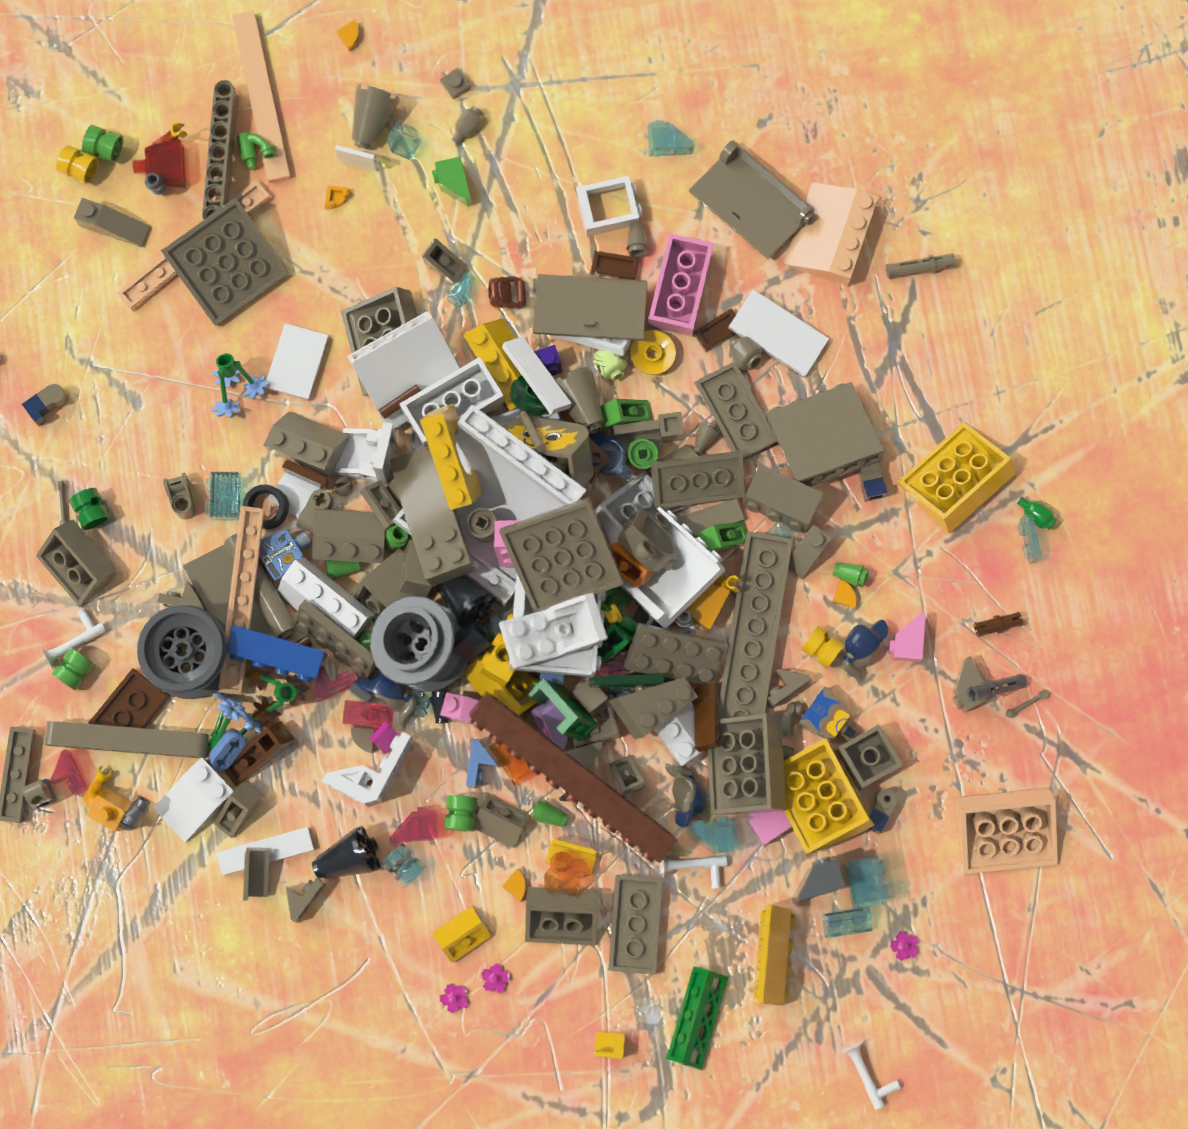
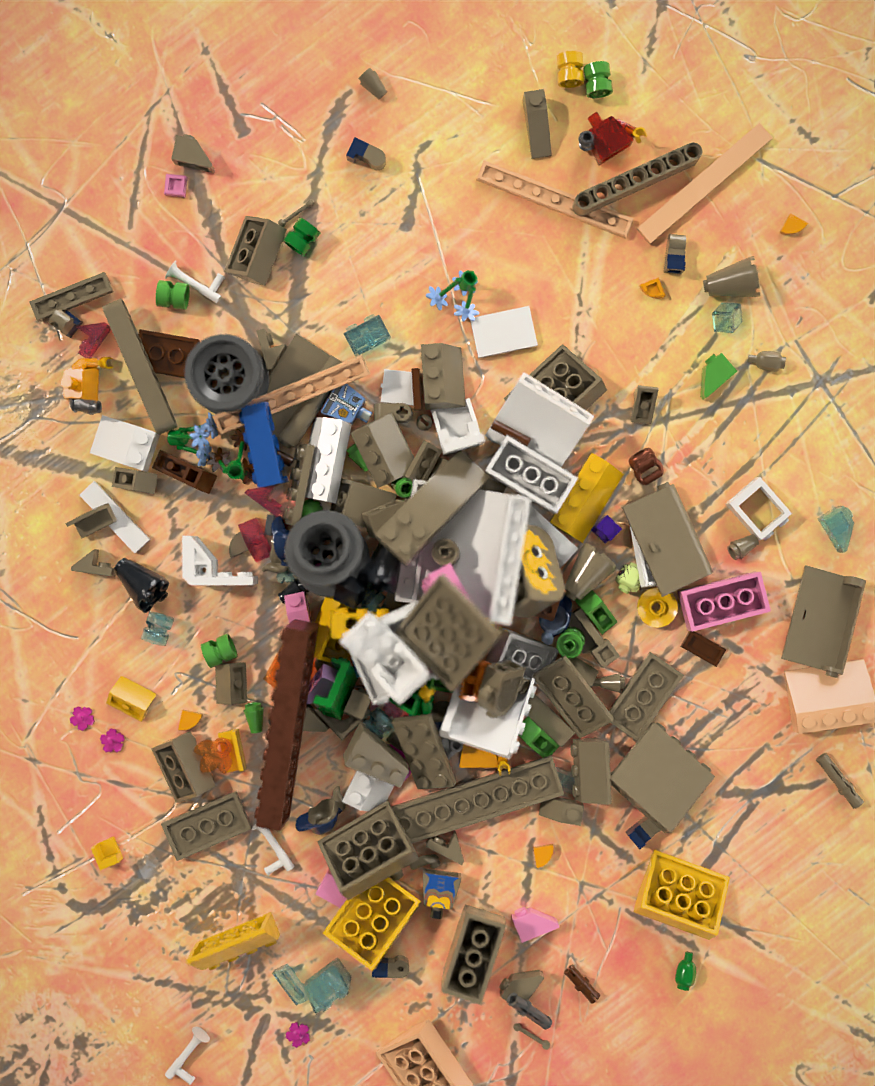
camera: 65 degrees right, 10 degrees up
dark tan plate [160,198,289,326] -> none
dark tan piece [163,472,196,519] -> none
medium blue beam [208,729,246,771] -> none
bright green plant [236,132,277,170] -> none
black tyre [243,485,289,529] -> none
white piece [335,145,378,172] -> none
dark pink tile [369,722,400,754] -> none
clear pink slope [389,806,439,844] -> none
yellow arch [420,404,483,510] -> none
dark tan plate [439,67,471,100] -> none
clear light blue cone [447,272,475,307] -> none
medium blue slope [466,739,498,788] -> none
white tile [502,337,572,415] -> none
dark green tile [509,375,548,415] -> none
dark tan bar [519,411,546,453] -> none
dark green tile [589,674,664,688] -> none
reddish brown tile [591,250,639,280] -> none
dark tan slope [609,755,646,797] -> none
green fence [666,966,729,1070] -> none
clear light blue slope [686,817,740,855] -> none
reddish brown tile [694,682,719,752] -> none
white tile [728,289,829,377] -> none
dark tan head [729,336,763,370] -> none
dark grey slope [792,856,845,904] -> none
yellow wheel [801,626,845,669] -> none
bright green cone [833,563,869,587] -> none
dark tan brick [836,724,903,791] -> none
dark blue hair [842,619,888,684] -> none
clear light blue plate [1017,514,1042,564] -> none
none -> dark tan brick [441,905,507,1005]
none -> leg [663,234,686,274]

